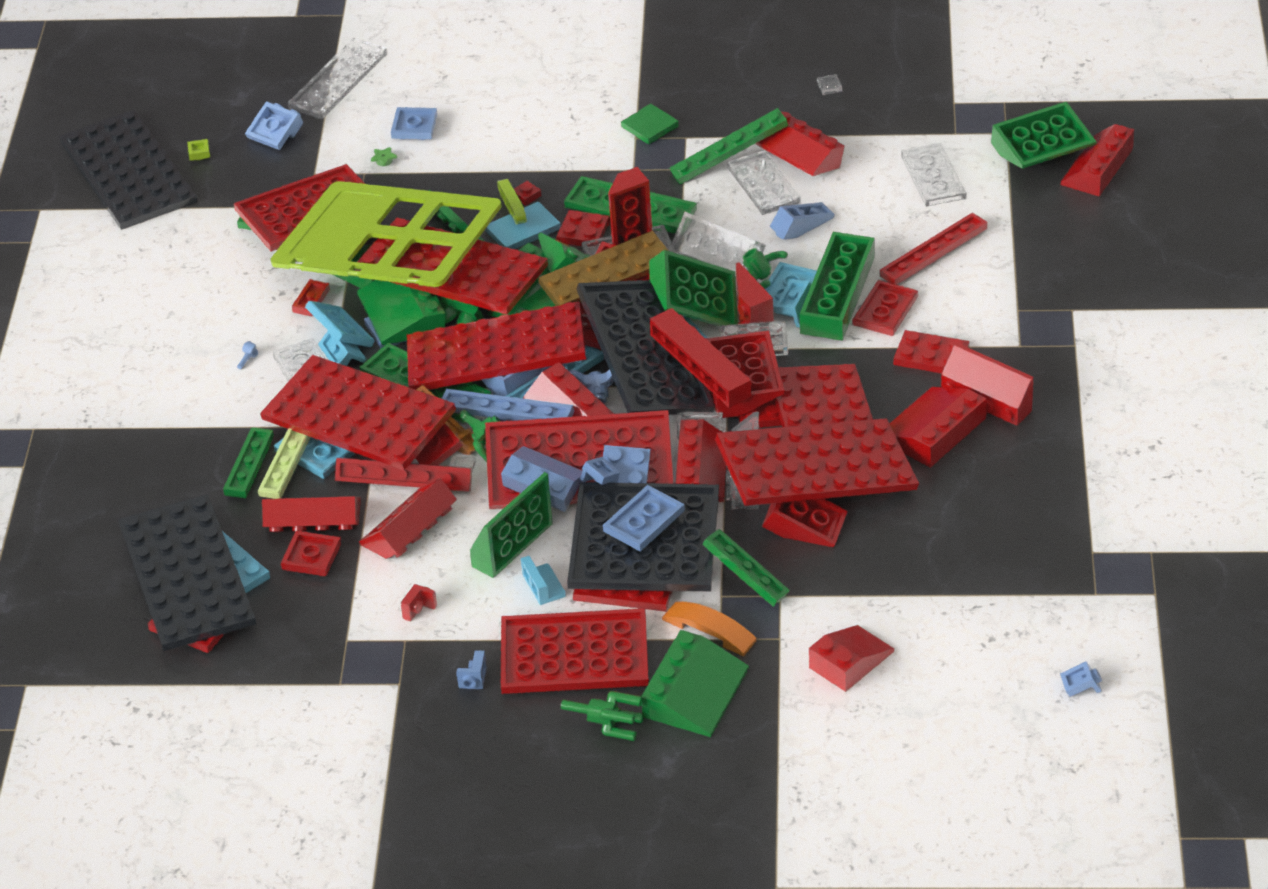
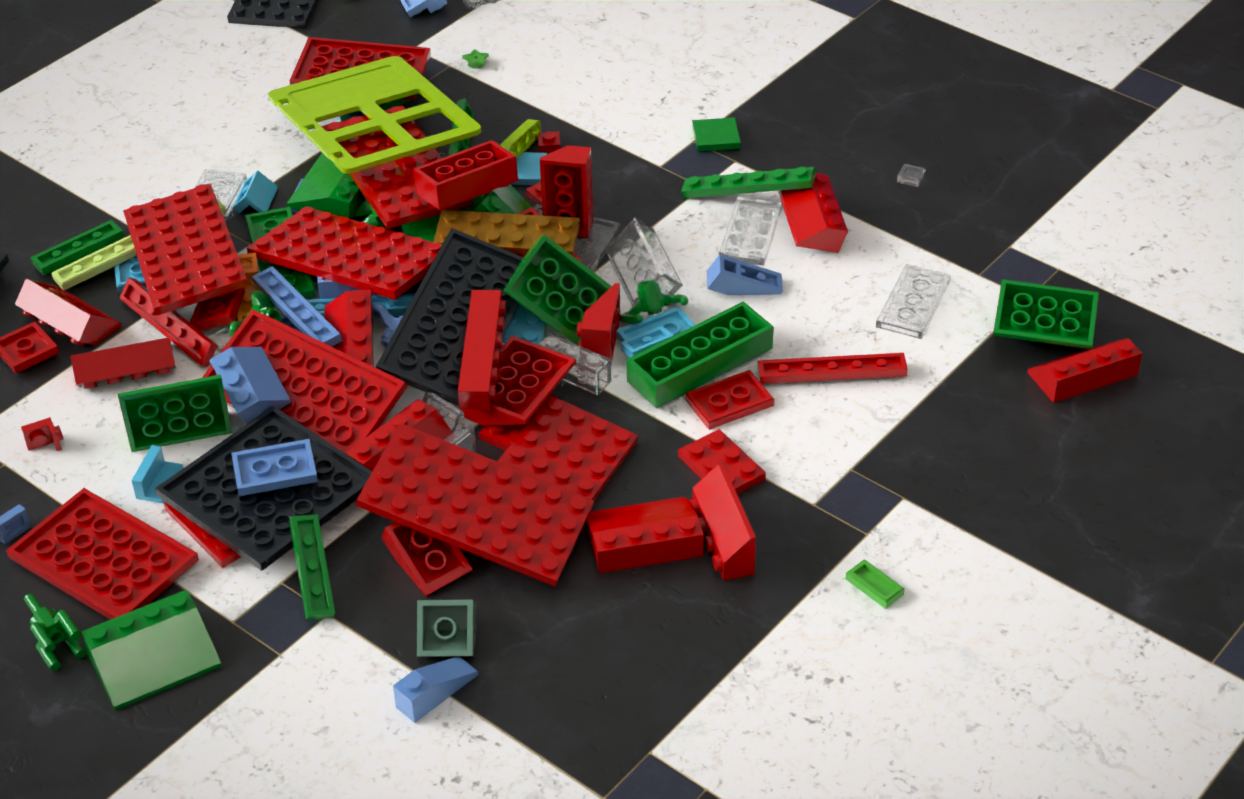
camera: 35 degrees right, 0 degrees up
medium blue hand [237,341,258,369] -> none
red plate [292,279,330,317] -> none
medium azure tile [305,301,374,347] -> none
medium blue plate [391,107,438,140] -> none
green plate [564,176,697,235] -> none
medium blue bracket [580,457,620,485] -> none
medium blue plate [603,445,651,483] -> none
orange slope [662,602,756,656] -> none
red slope [809,625,894,692] -> none
none -> medium blue slope [393,656,478,723]
none -> red brick [413,140,519,210]
none -> sand green slope [417,600,477,657]
none -> bright green tile [845,559,905,609]

